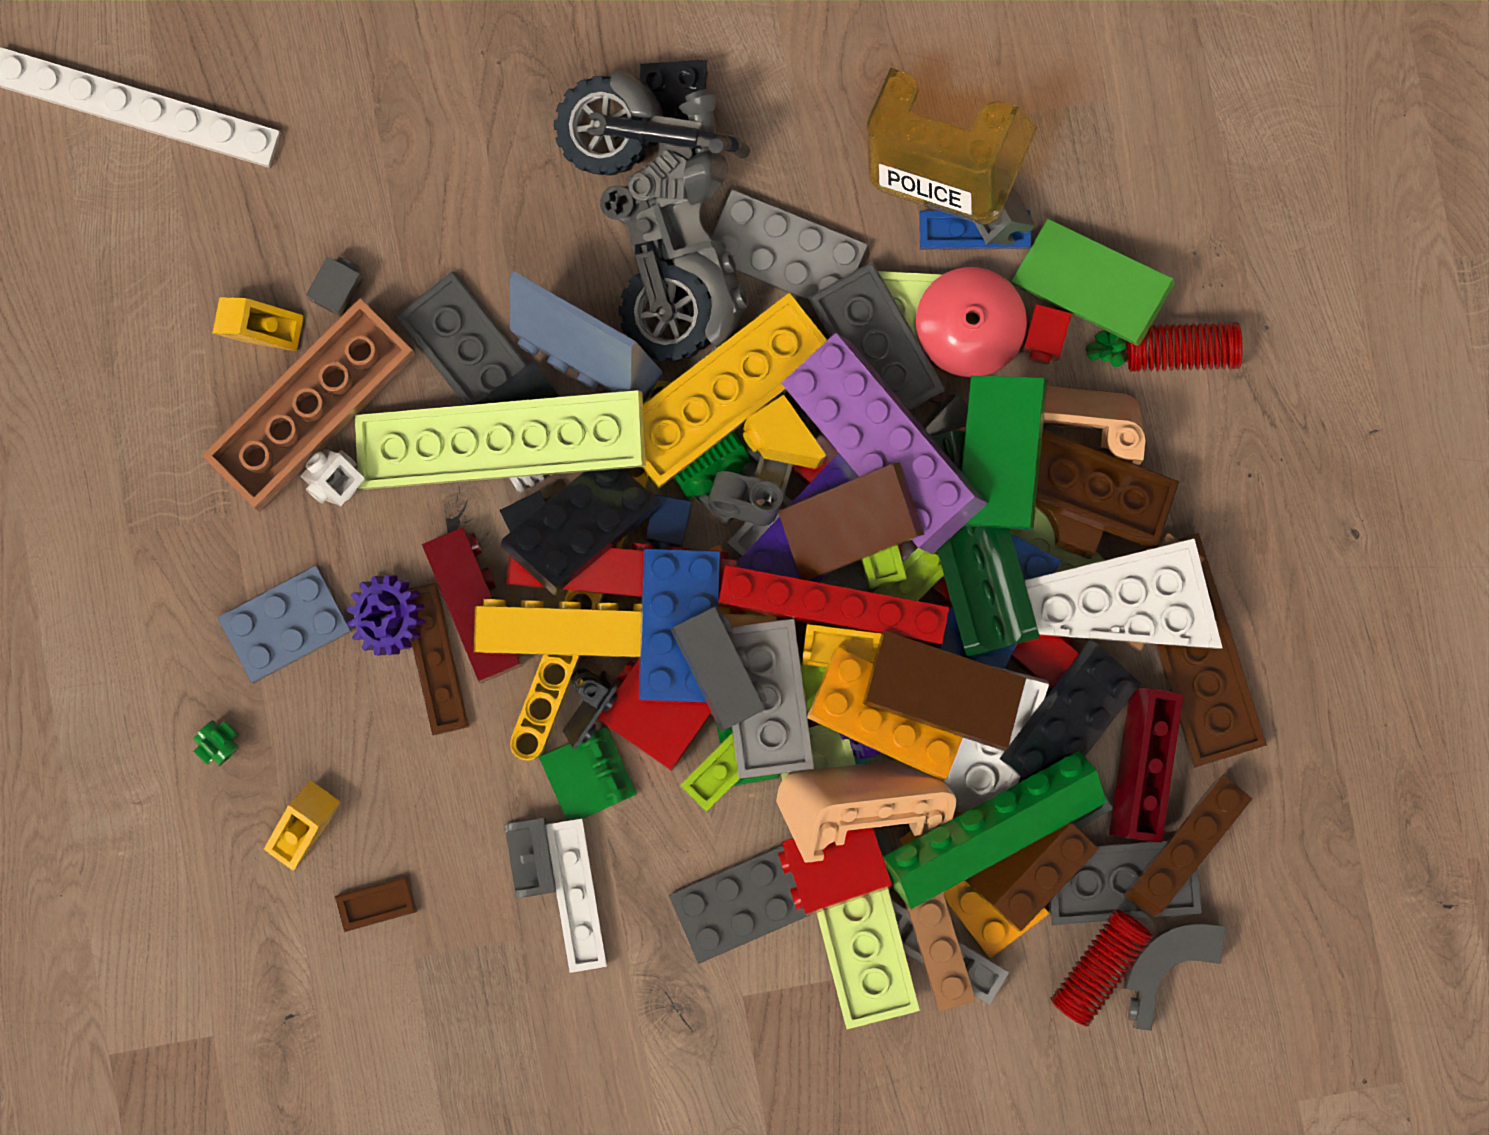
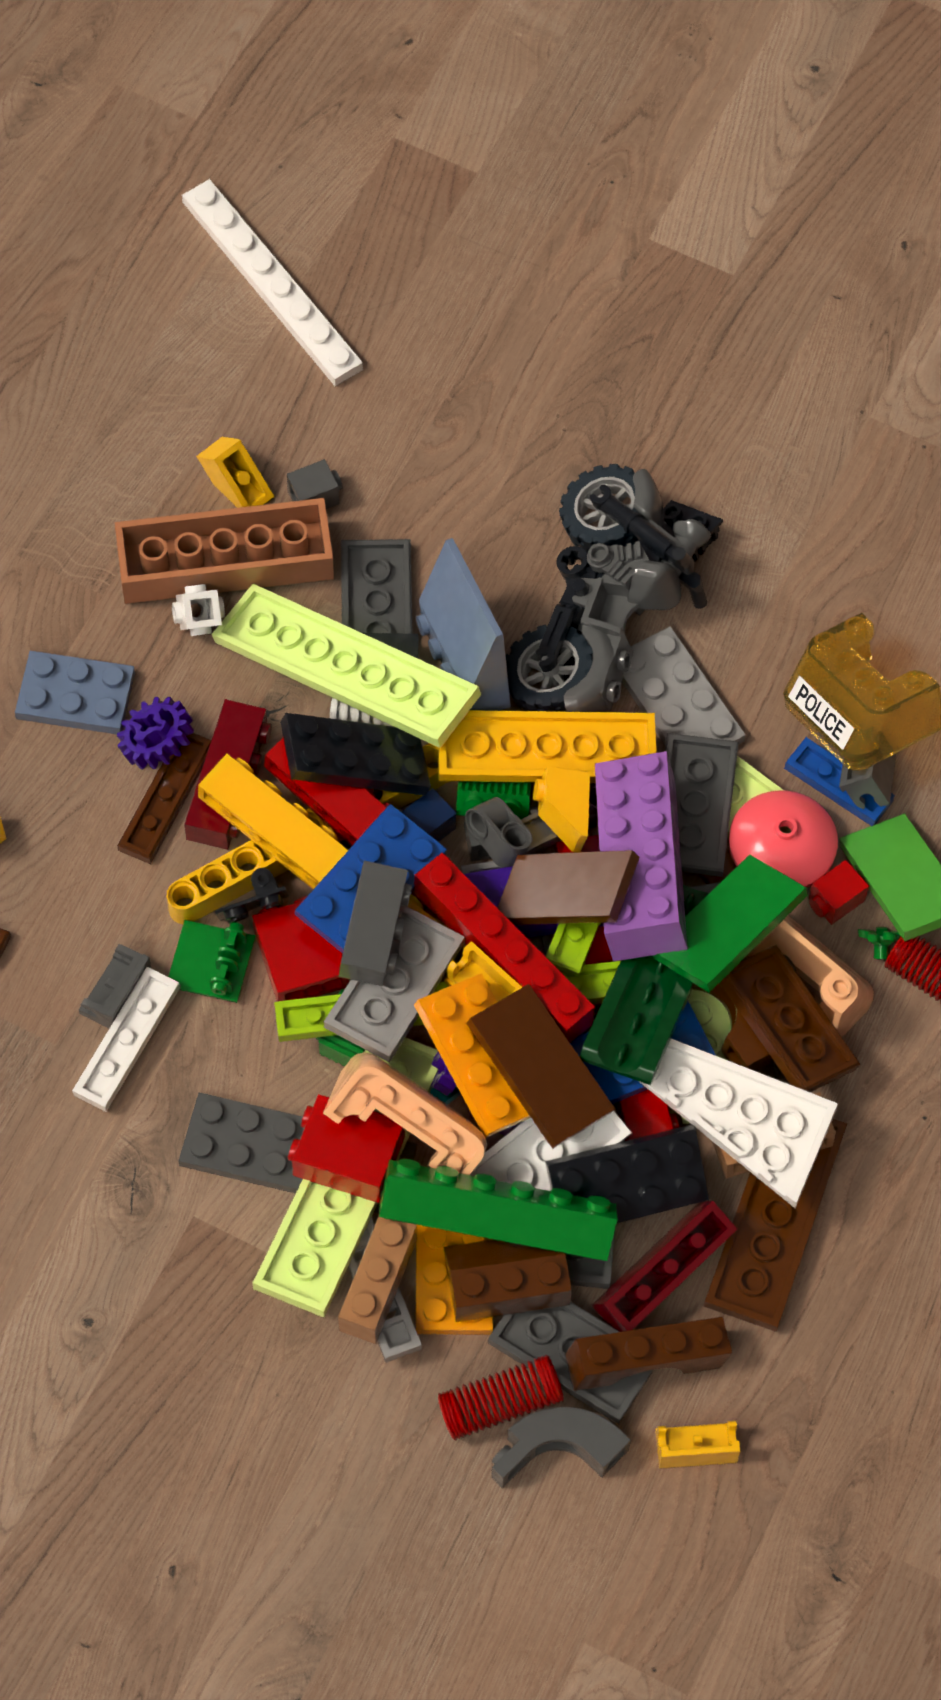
camera: 35 degrees right, 20 degrees down
none -> yellow hinge [655,1420,740,1469]

